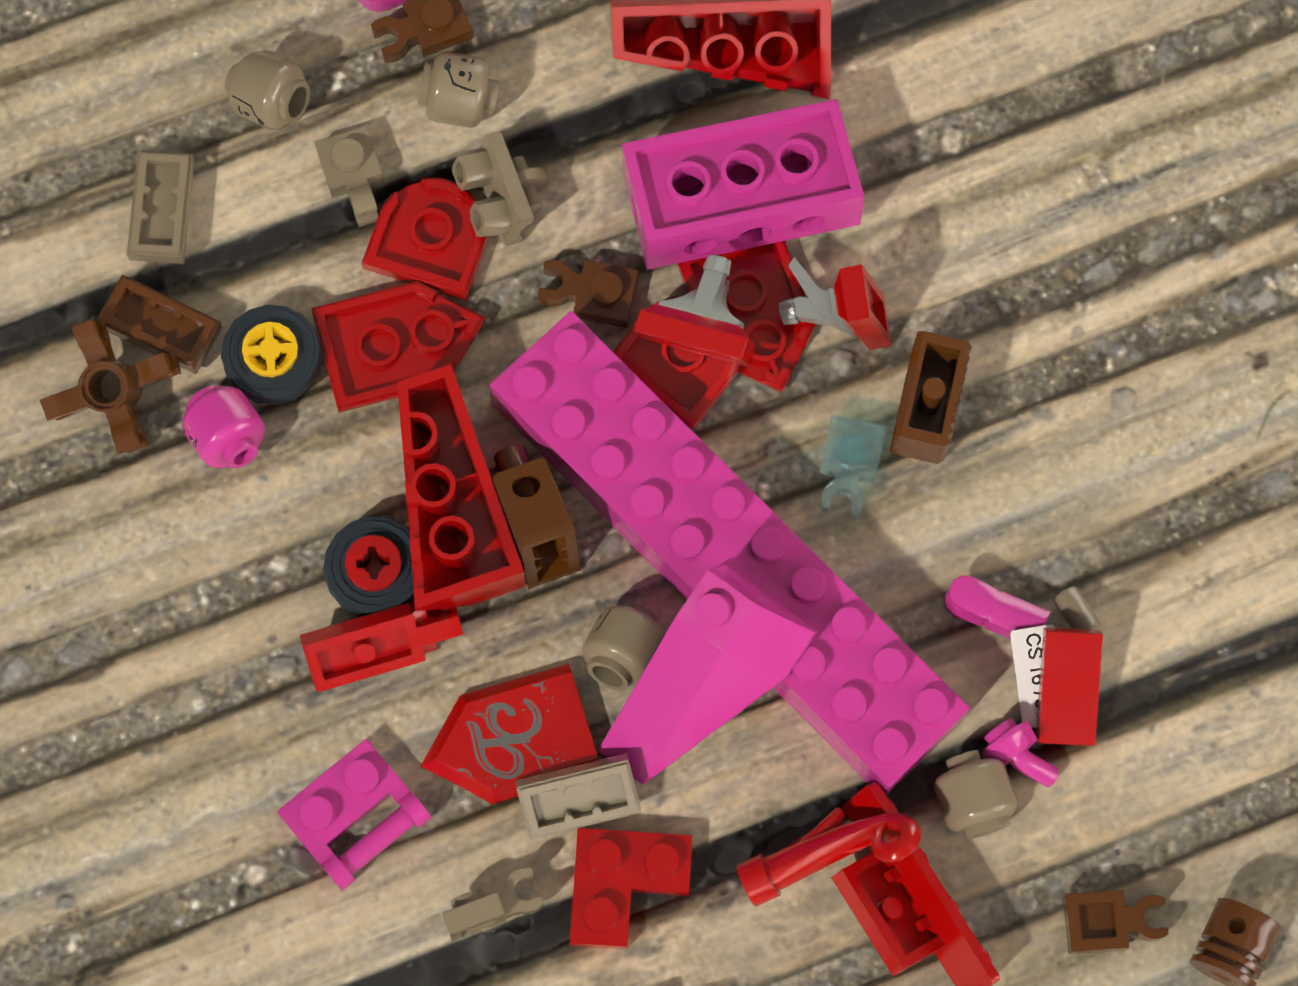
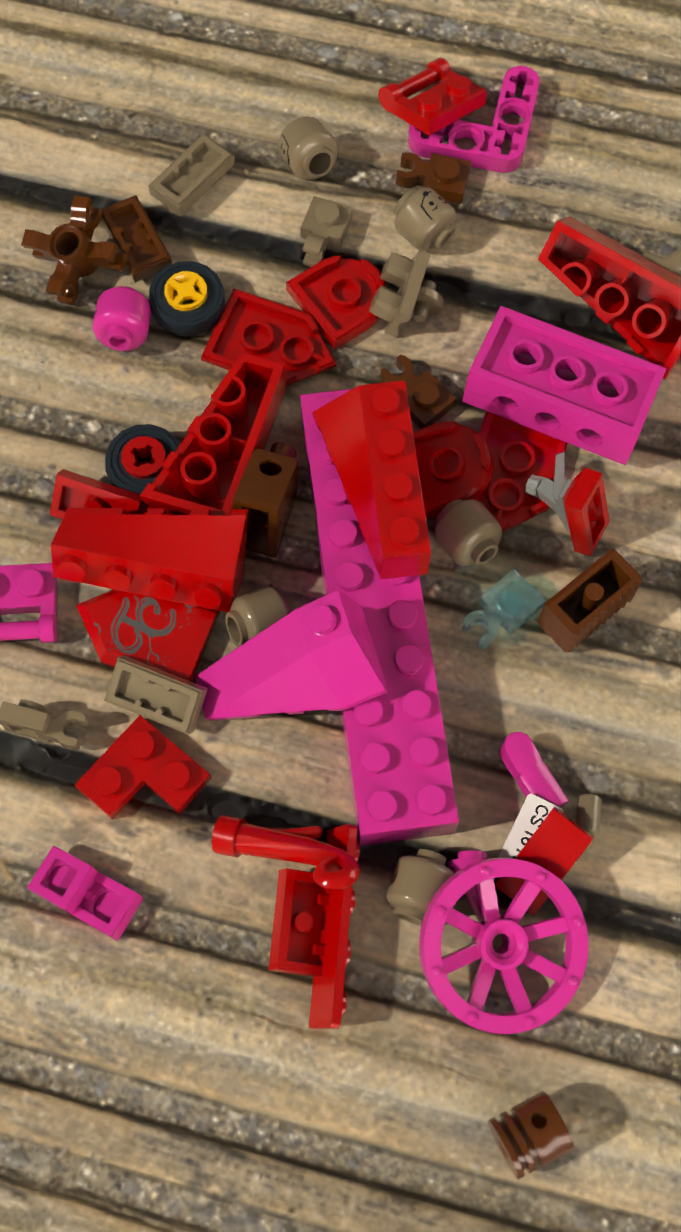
camera: 40 degrees right, 5 degrees down
red piece [634,255,755,367] -> none
reddish brown plate [1063,890,1169,954] -> none
none -> red wedge [51,507,248,612]
none -> red wedge [313,381,431,579]
none -> dark pink wheel [419,858,589,1034]
none -> dark tan head [435,499,502,567]

